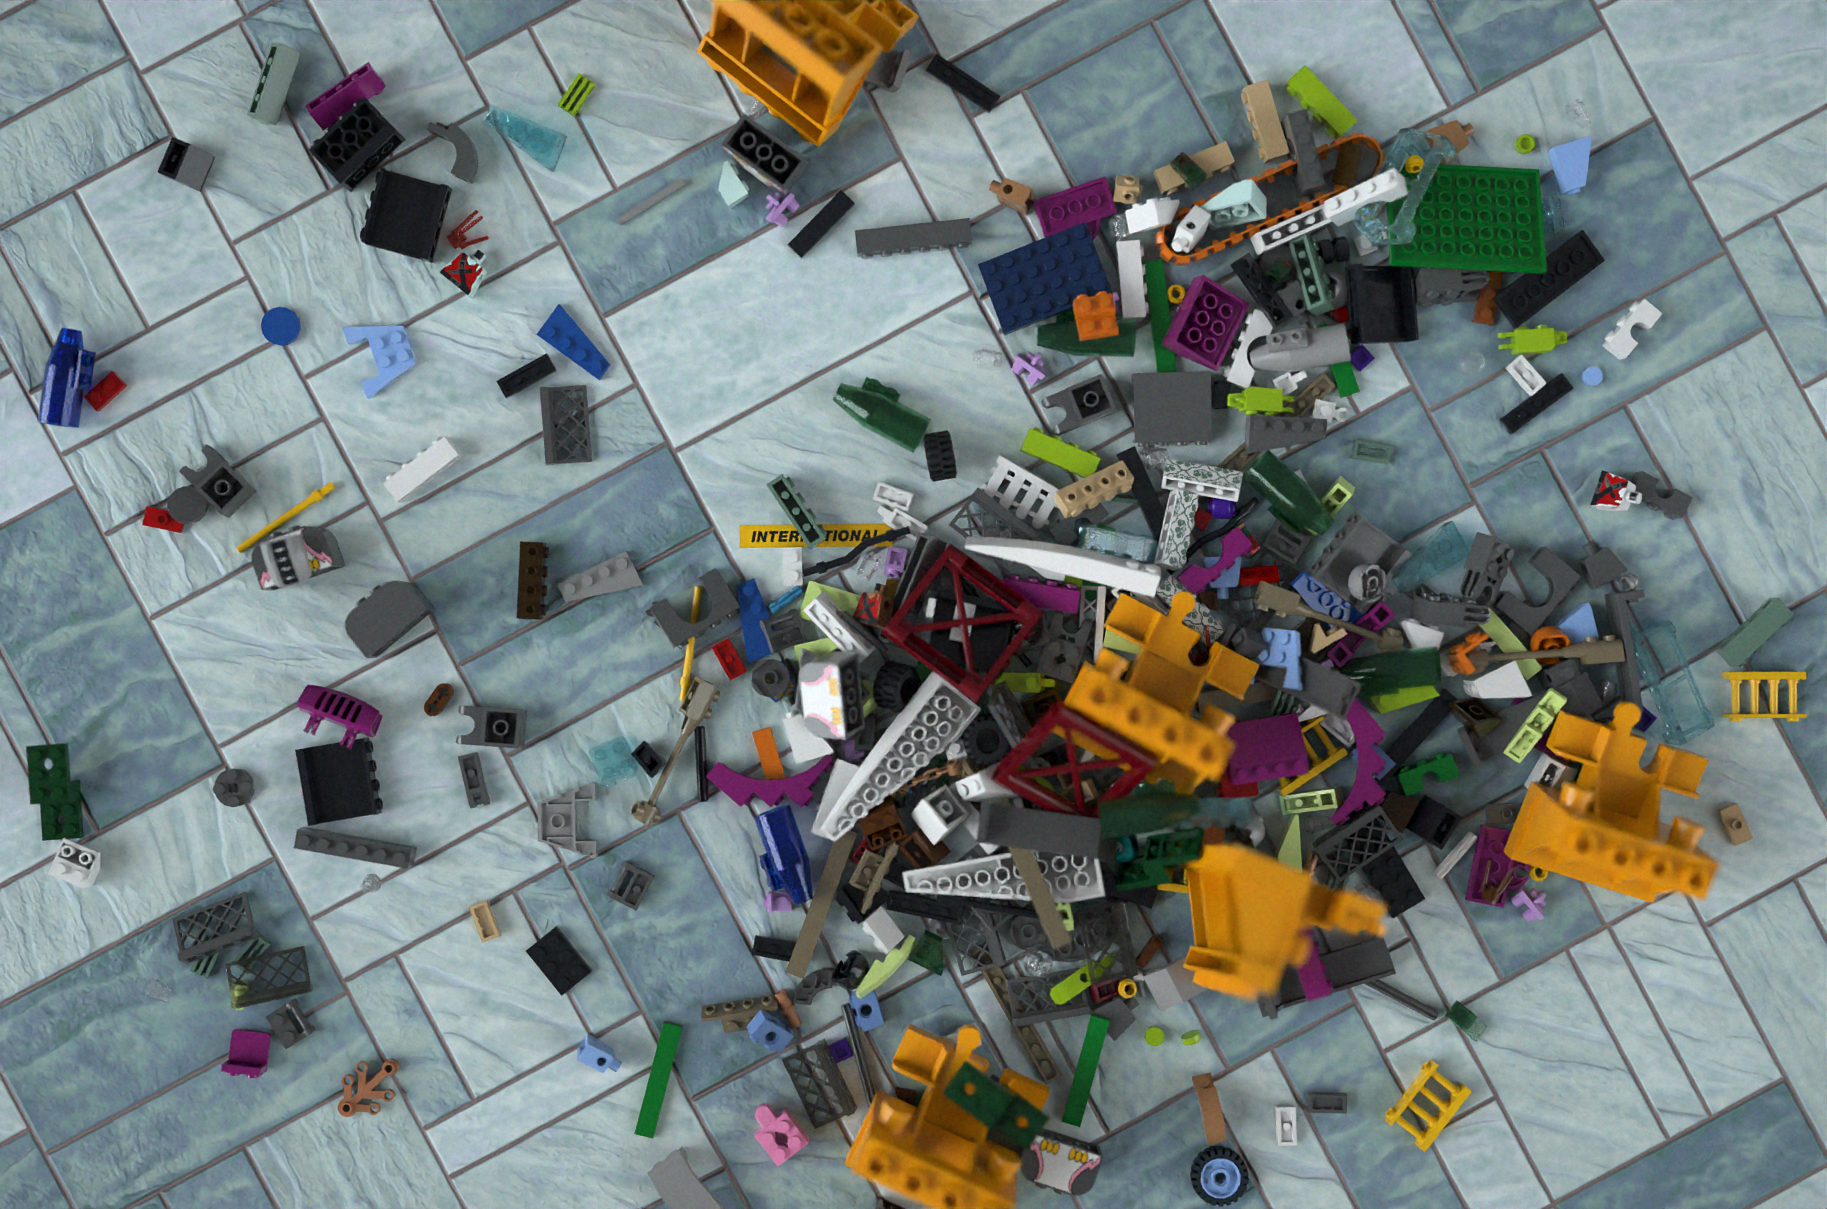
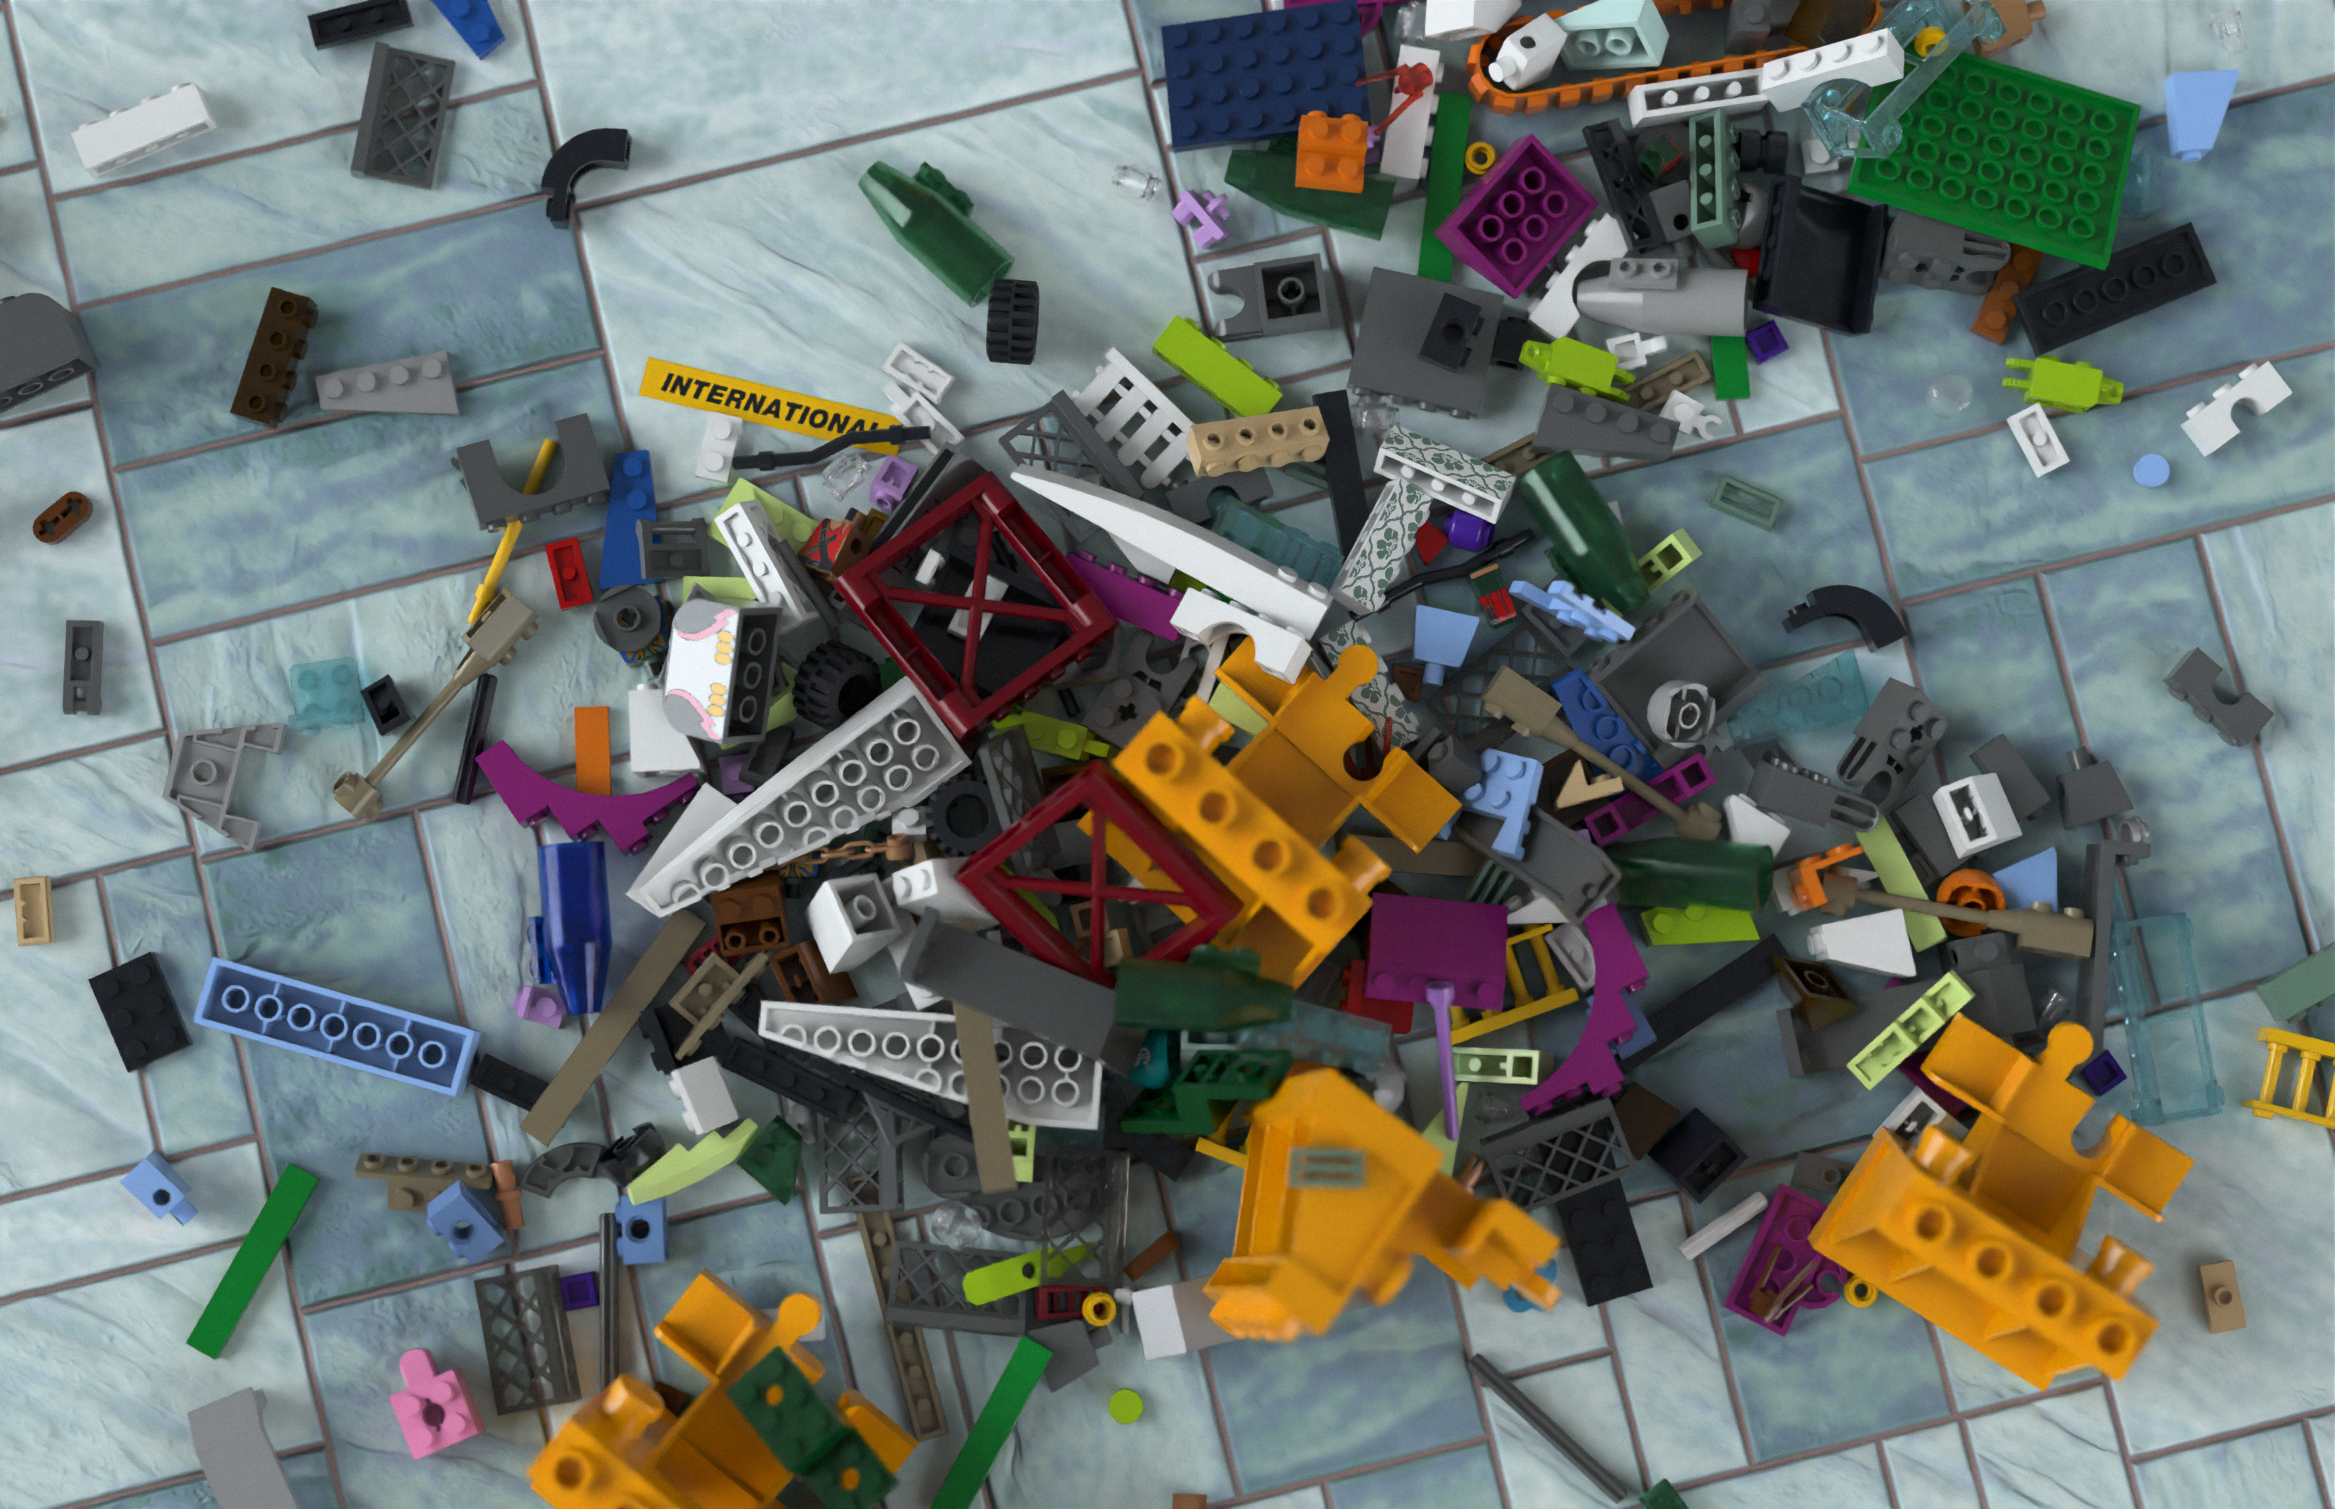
camera: 10 degrees right, 5 degrees down
dark grey brick [456,705,527,749] -> none
dark grey plate [606,860,655,911] -> none
sand green brick [766,474,827,550] -> none
dark azure axle [769,586,804,614] -> none
magenta arch [1176,527,1253,595] -> none
lime tile [1181,1030,1201,1046] -> none
red plate [1239,565,1279,586] -> none
dark grey panel [1256,936,1396,1020] -> none
magenta brick [1295,926,1334,1002] -> none
clear cone [1354,880,1383,903] -> none
green arch [1394,751,1460,797] -> none
black tile [1500,373,1573,434] -> none
lavender hips [1511,886,1546,922] -> none
lime tile [1515,134,1536,155] -> none
torso [1590,470,1642,511] -> none
none -> light blue brick [193,957,482,1097]
none -> black arch [541,128,632,230]
none -> white arch [1170,587,1312,684]
none -> sand green tile [1289,1149,1365,1188]
none -> clear red plant [1355,62,1433,136]
none -> black brick [1418,292,1485,373]
none -> medium lavender piece [1426,981,1459,1141]
none -> light blue wing [1508,581,1636,643]
none -> black arch [1782,585,1907,653]
none -> white slope [1932,773,2023,859]

